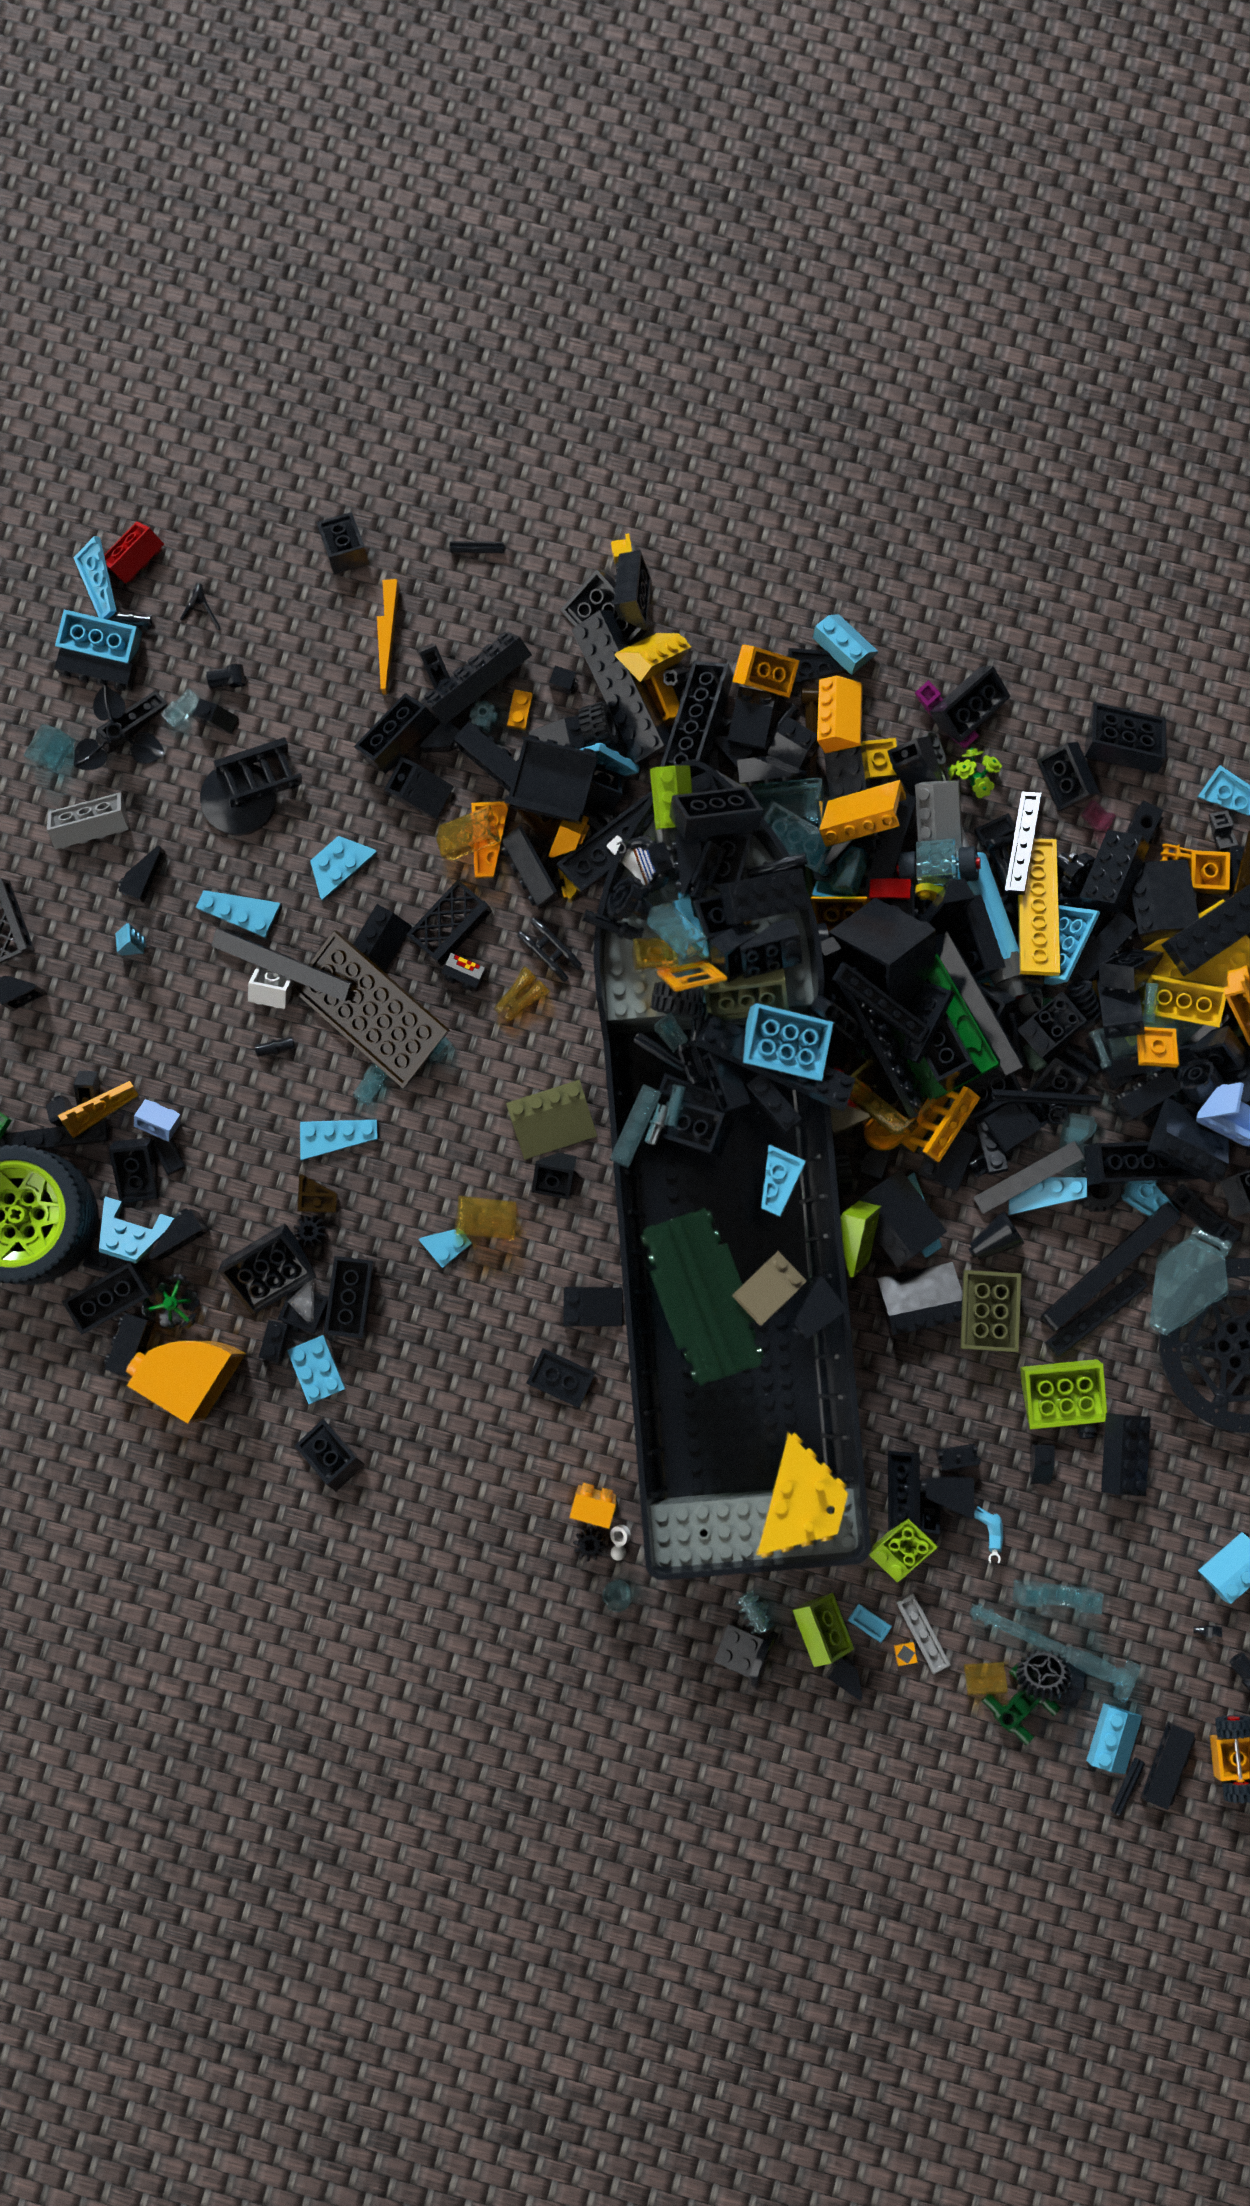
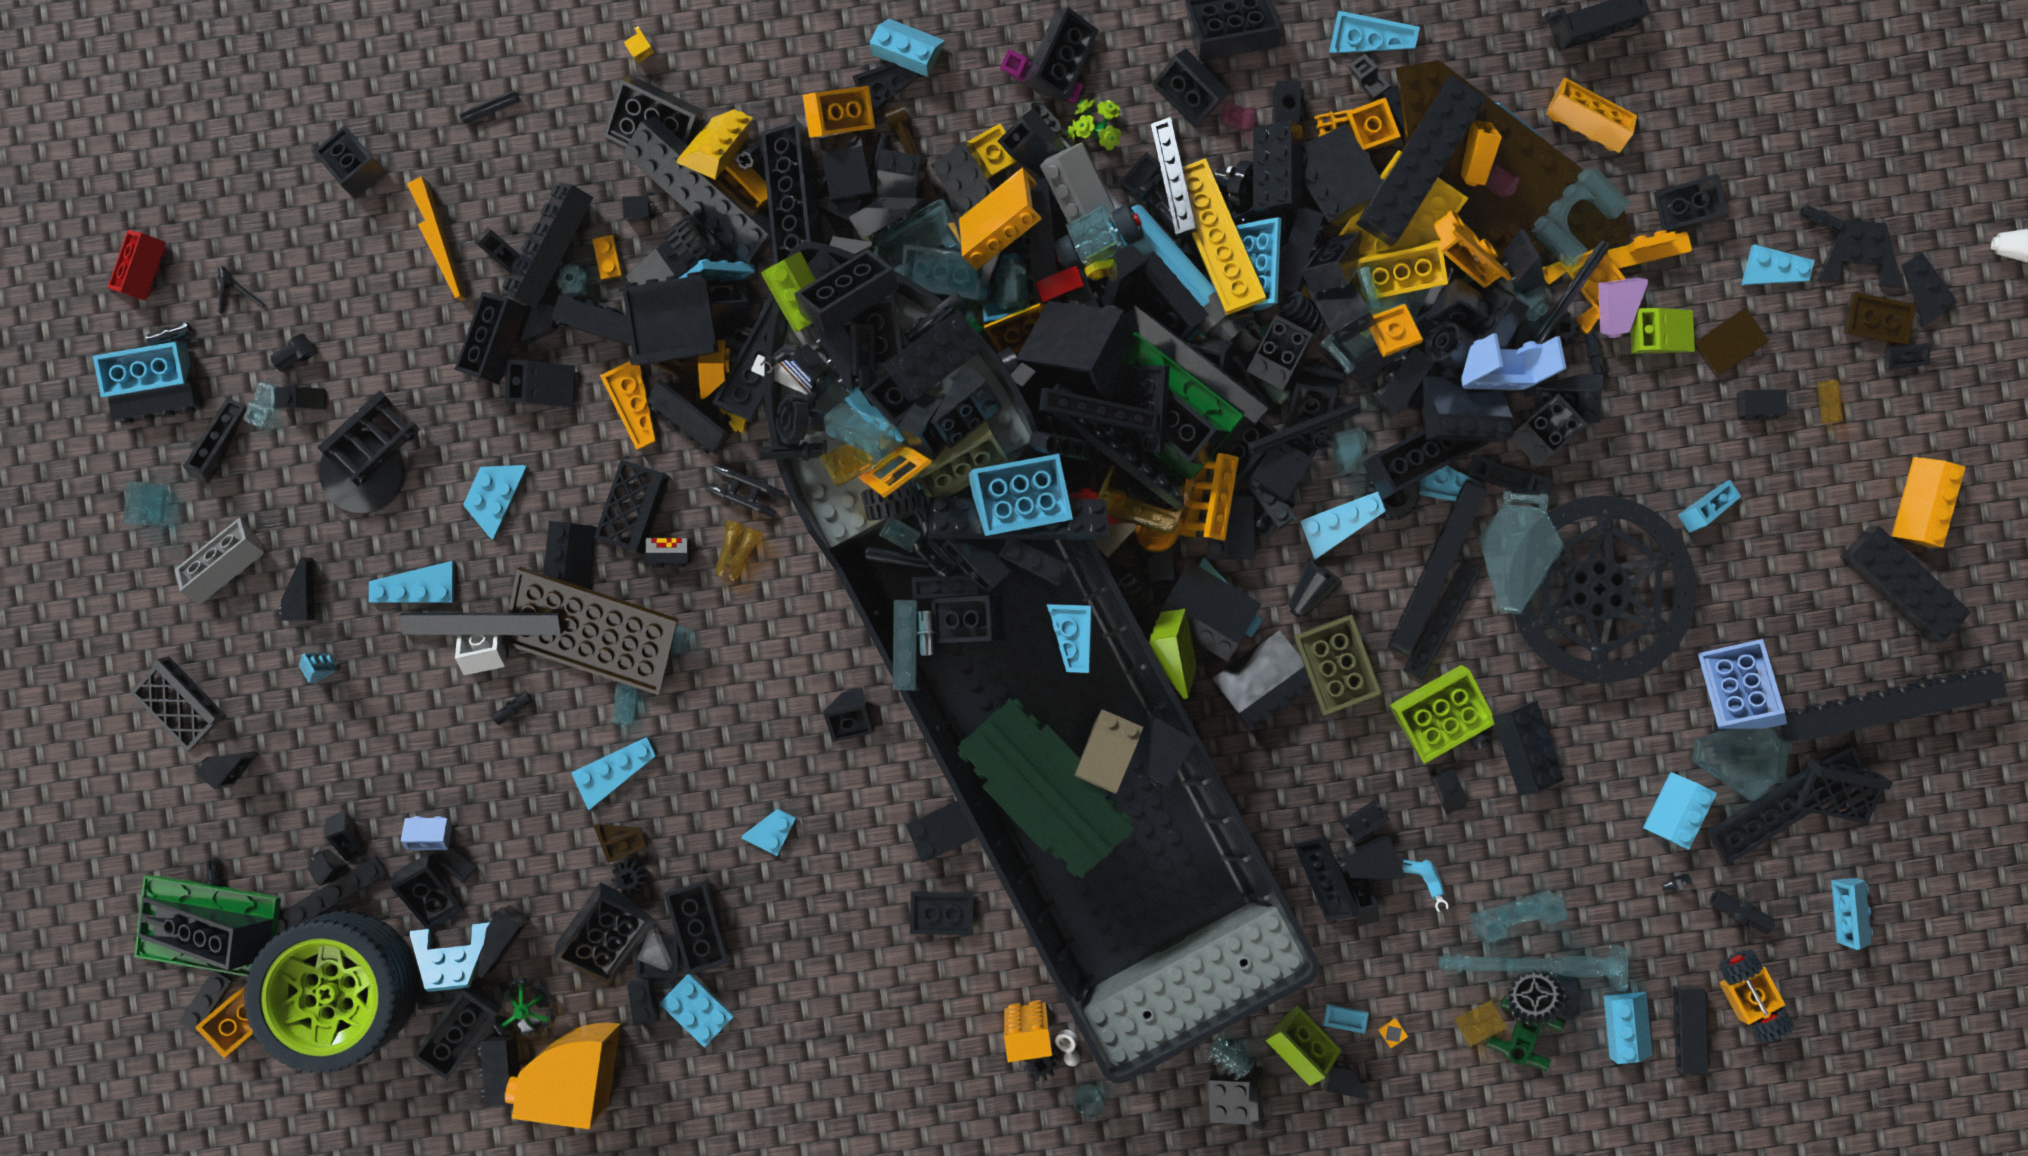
camera: 25 degrees left, 5 degrees up
light orange wing [58,1081,138,1138] -> none
medium azure wing [74,536,116,620] -> none
black plant [74,685,165,770] -> none
black slope [295,1419,365,1492] -> none
clear yellow slope [436,805,501,861] -> none
clear yellow slope [454,1196,516,1240] -> none
olive slope [506,1080,597,1160] -> none
black slope [612,550,651,630] -> none
clear light blue pin [664,1084,686,1127] -> none
yellow piece [756,1432,848,1558] -> none
light orange slope [817,676,862,753] -> none
lime slope [869,1519,937,1583] -> none
light grey tile [896,1593,951,1674] -> none
black tile [973,1140,1085,1214] -> none
black axle [1111,1758,1145,1816] -> none

